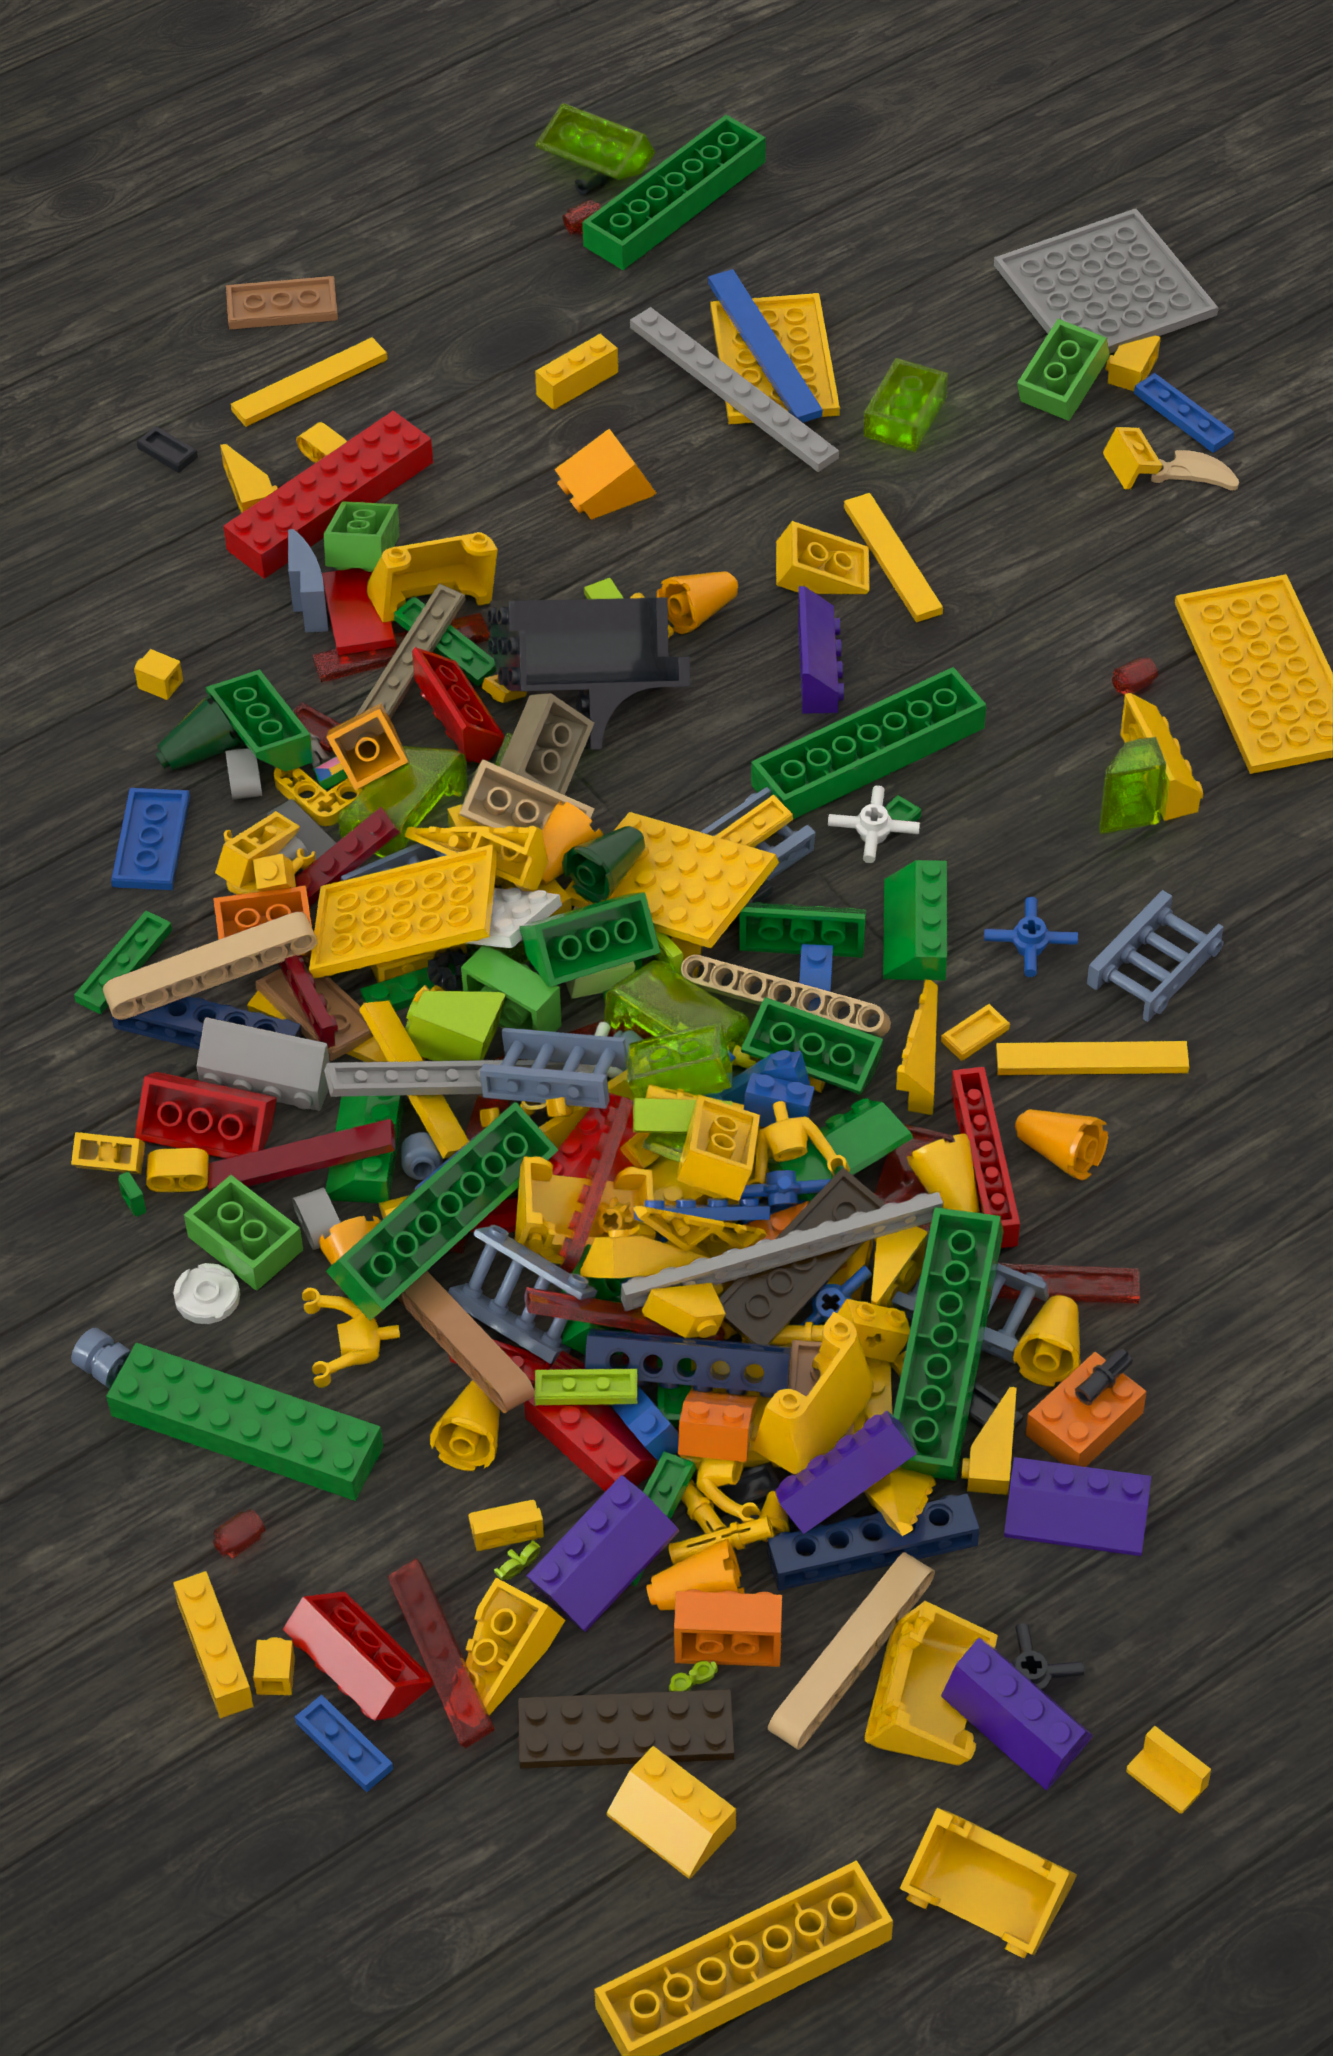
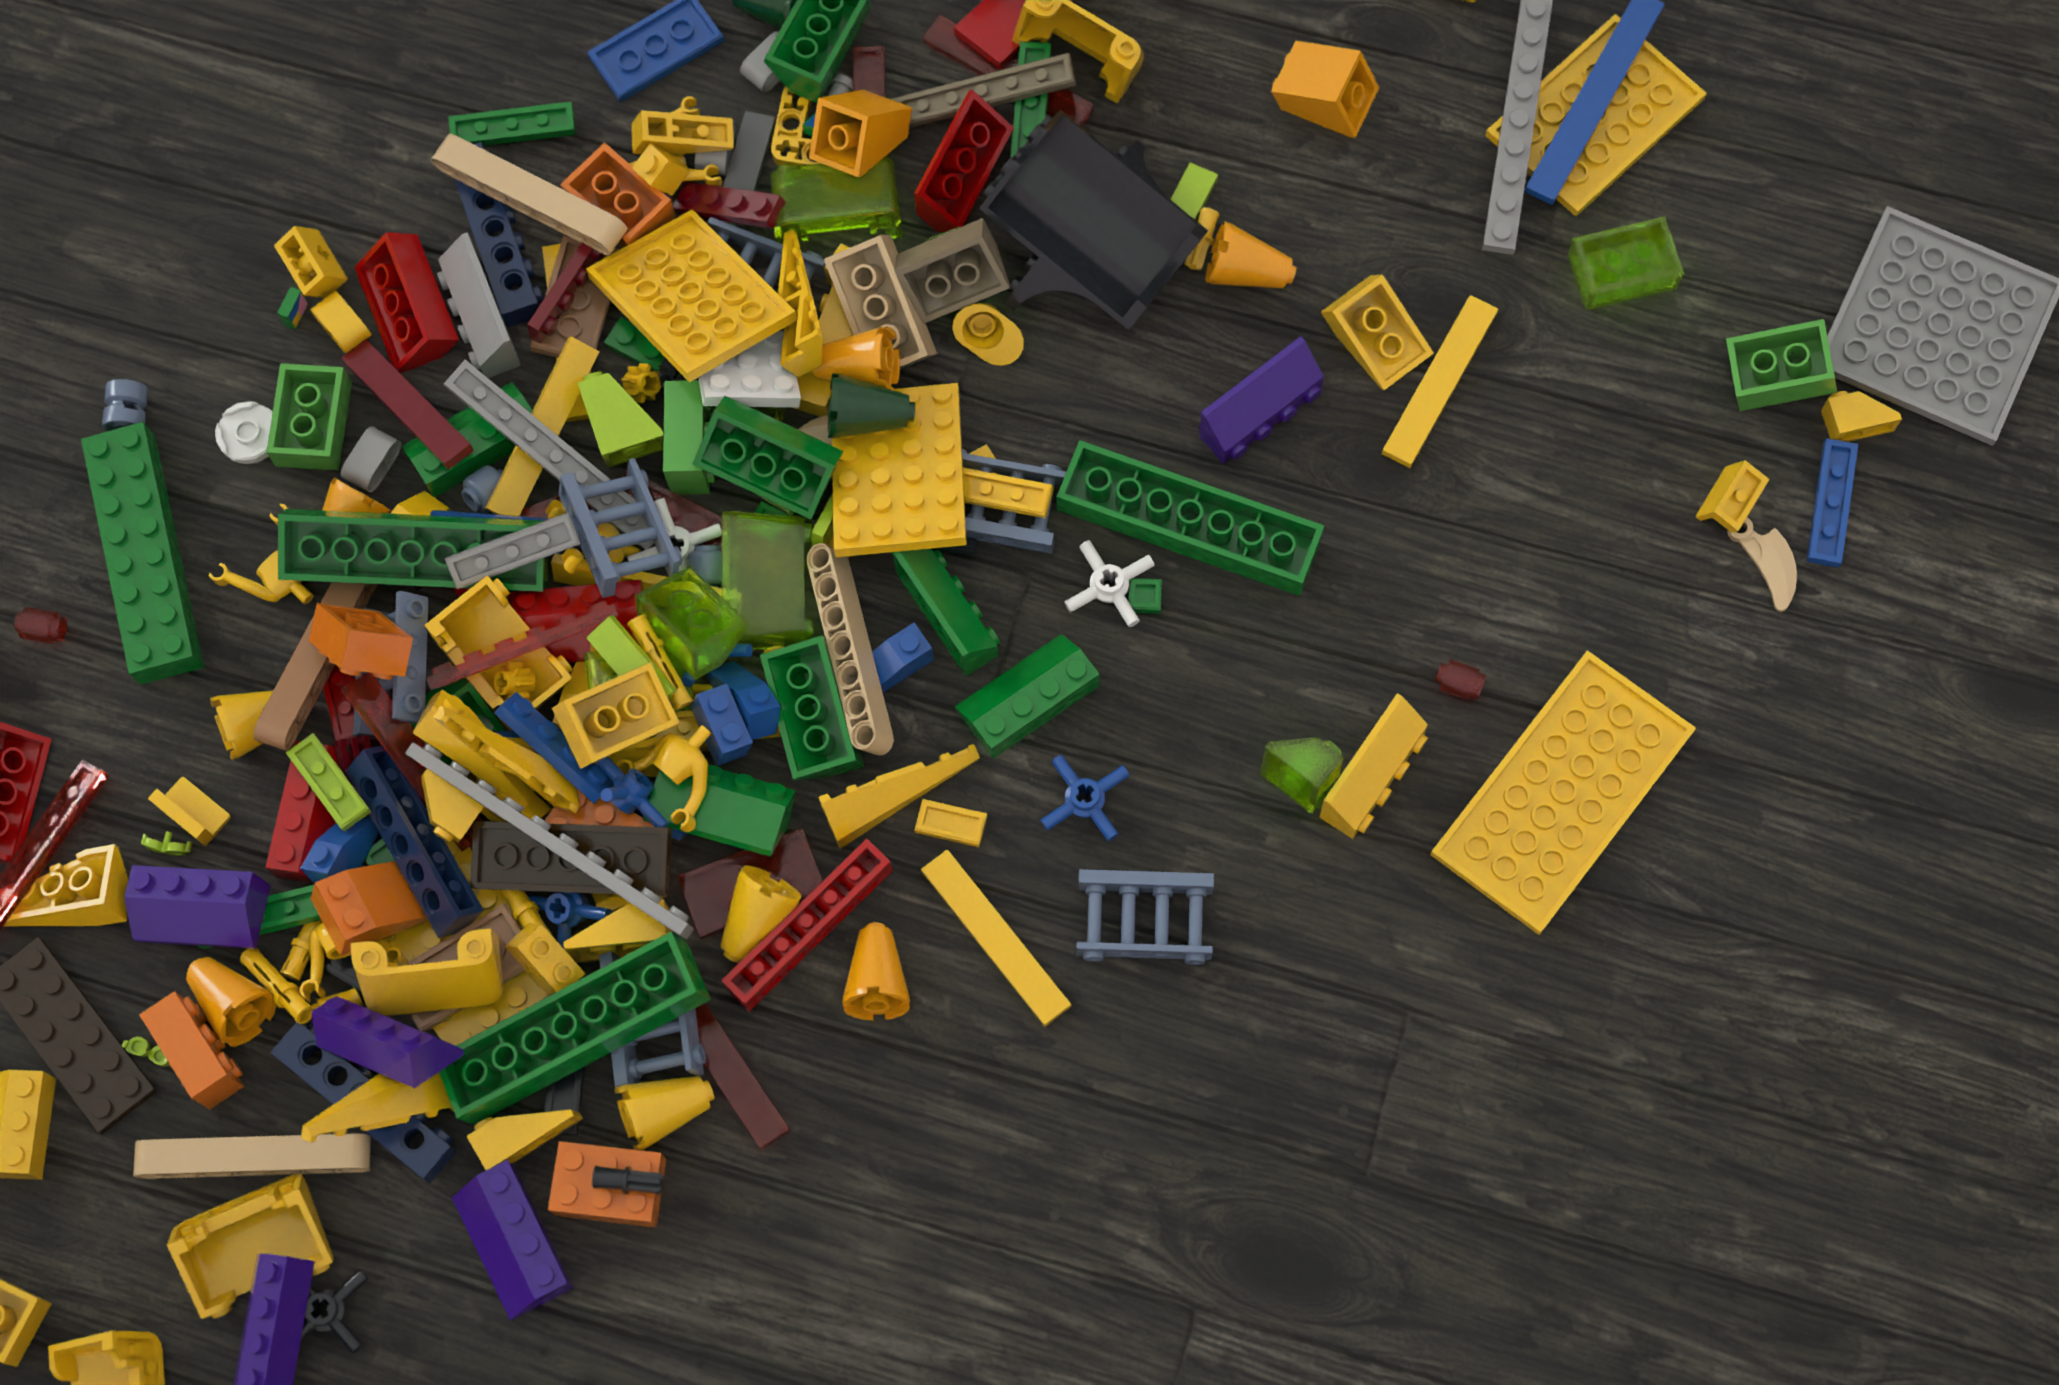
camera: 55 degrees right, 20 degrees up
none -> orange brick [309,603,413,680]
none -> light grey tile [445,512,582,589]
none -> yellow piece [953,303,1024,366]

